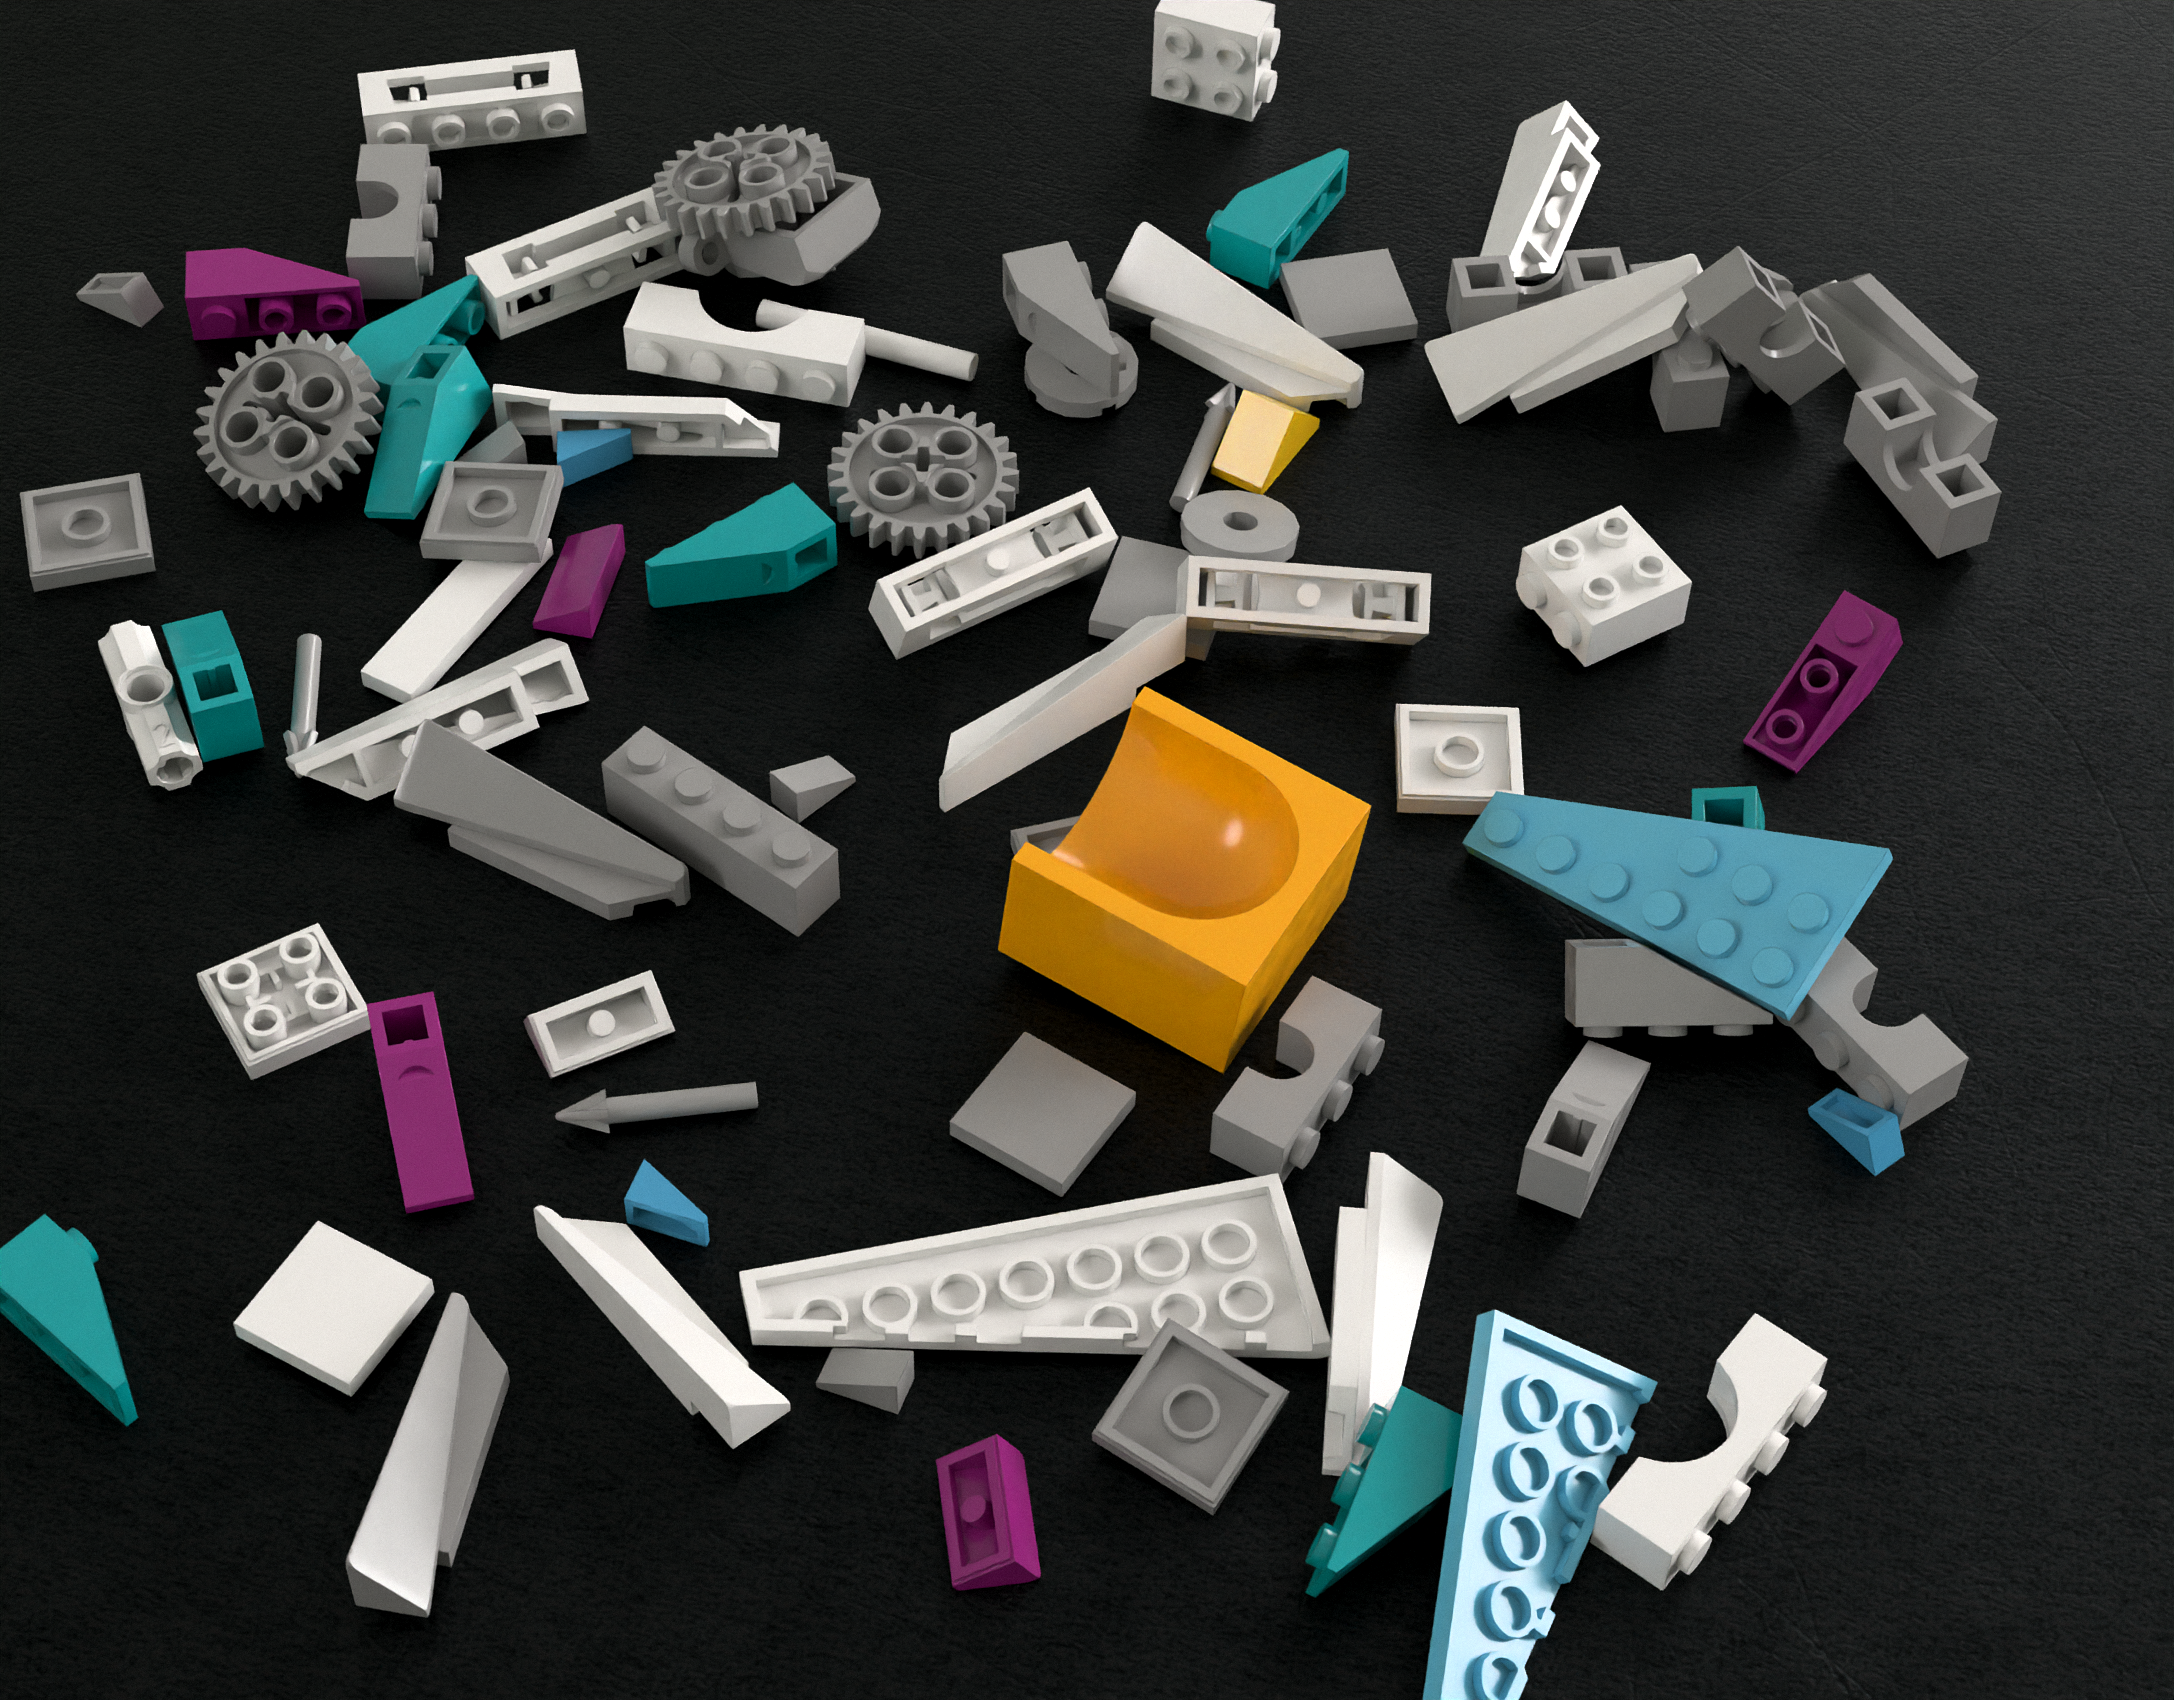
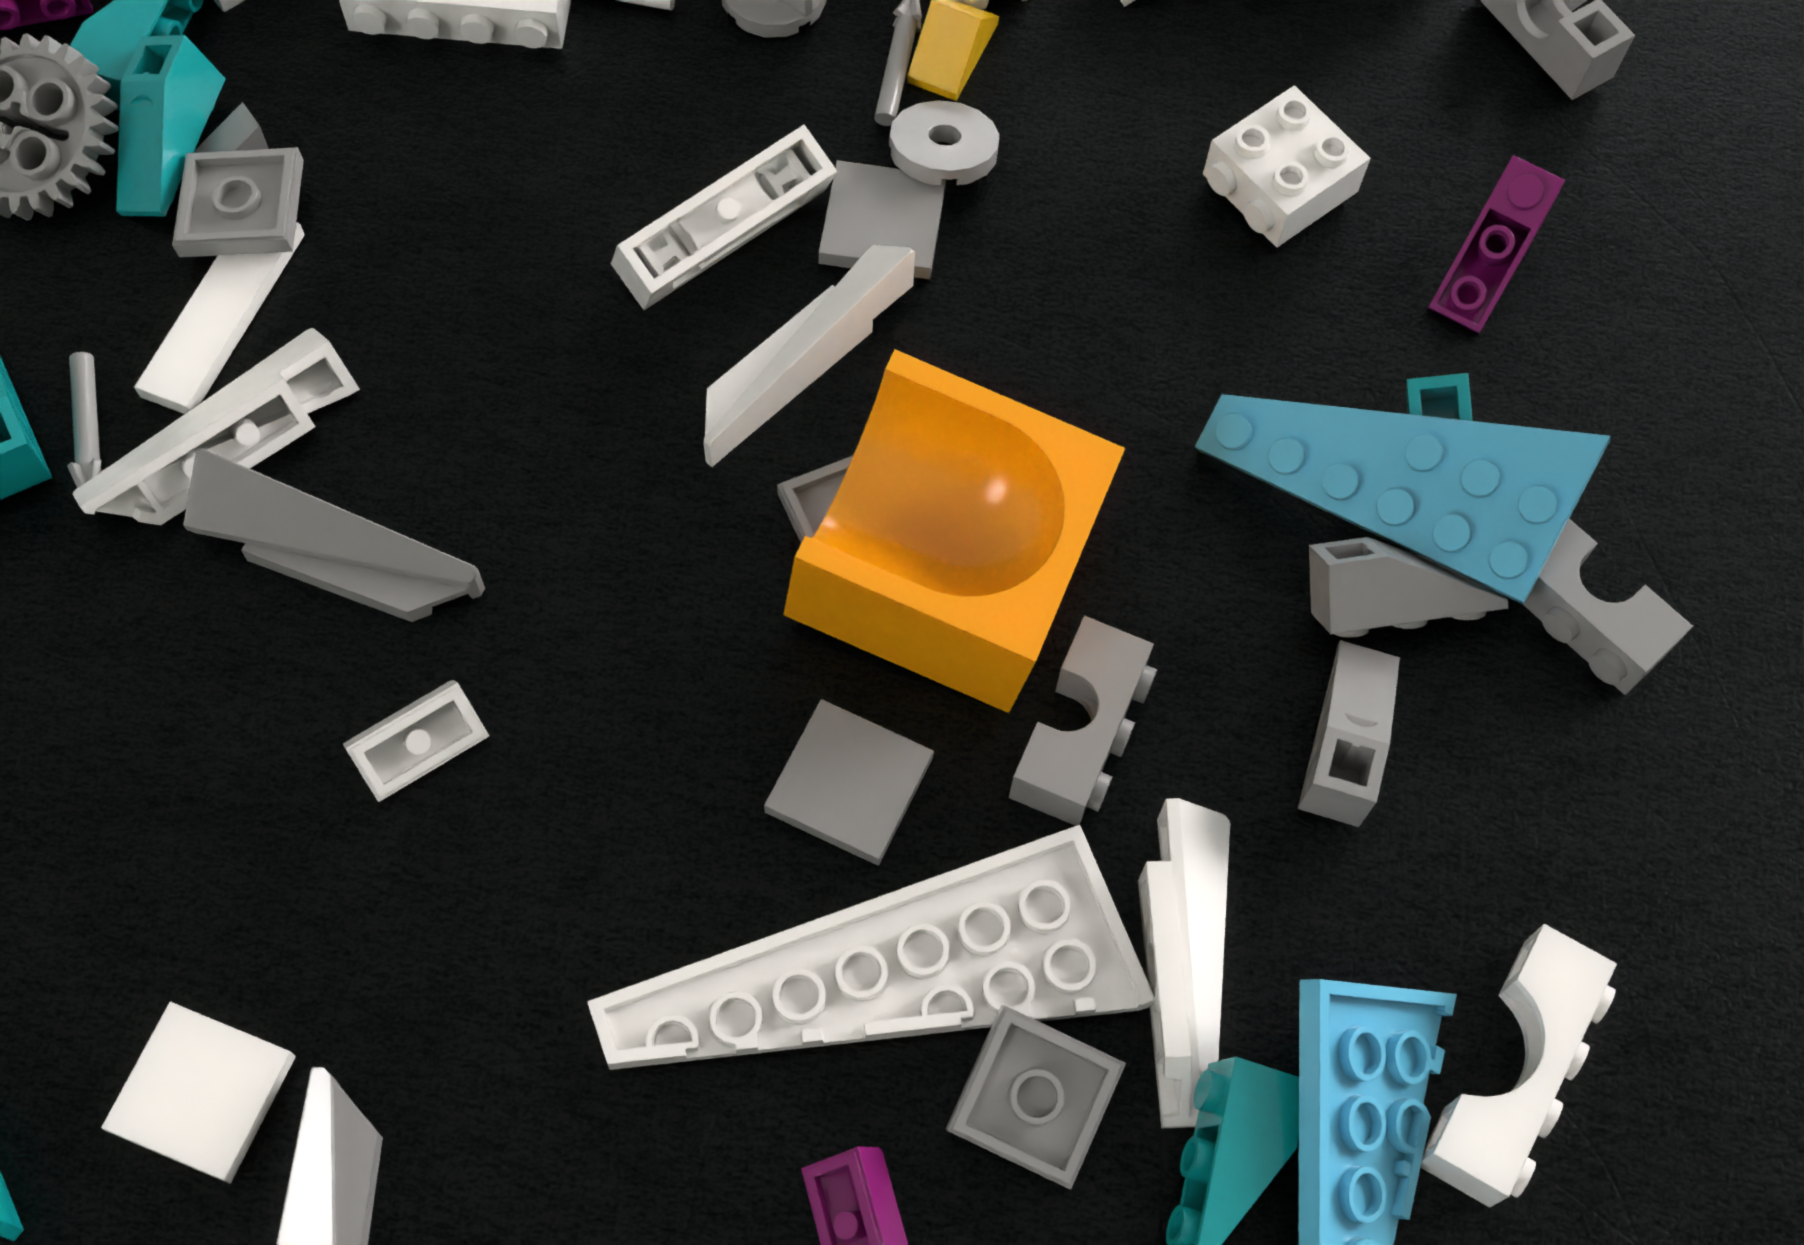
camera: 10 degrees left, 15 degrees up
white tile [197,923,371,1080] -> none
magenta slope [366,991,475,1214] -> none
white wedge [492,384,780,457] -> none
magenta slope [533,524,626,638] -> none
white wedge [534,1205,791,1449] -> none
light grey piece [555,1082,758,1134] -> none
dark azure piece [557,428,633,488] -> none
light grey brick [601,726,840,937] -> none
dark azure piece [624,1159,710,1247] -> none
teal slope [645,482,837,608] -> none
light grey piece [770,755,856,823] -> none
light grey piece [816,1347,914,1414] -> none
light grey gear [827,402,1019,559] -> none
white brick [1176,555,1431,645] -> none
white tile [1394,704,1524,815] -> none
dark azure piece [1808,1088,1905,1176] -> none

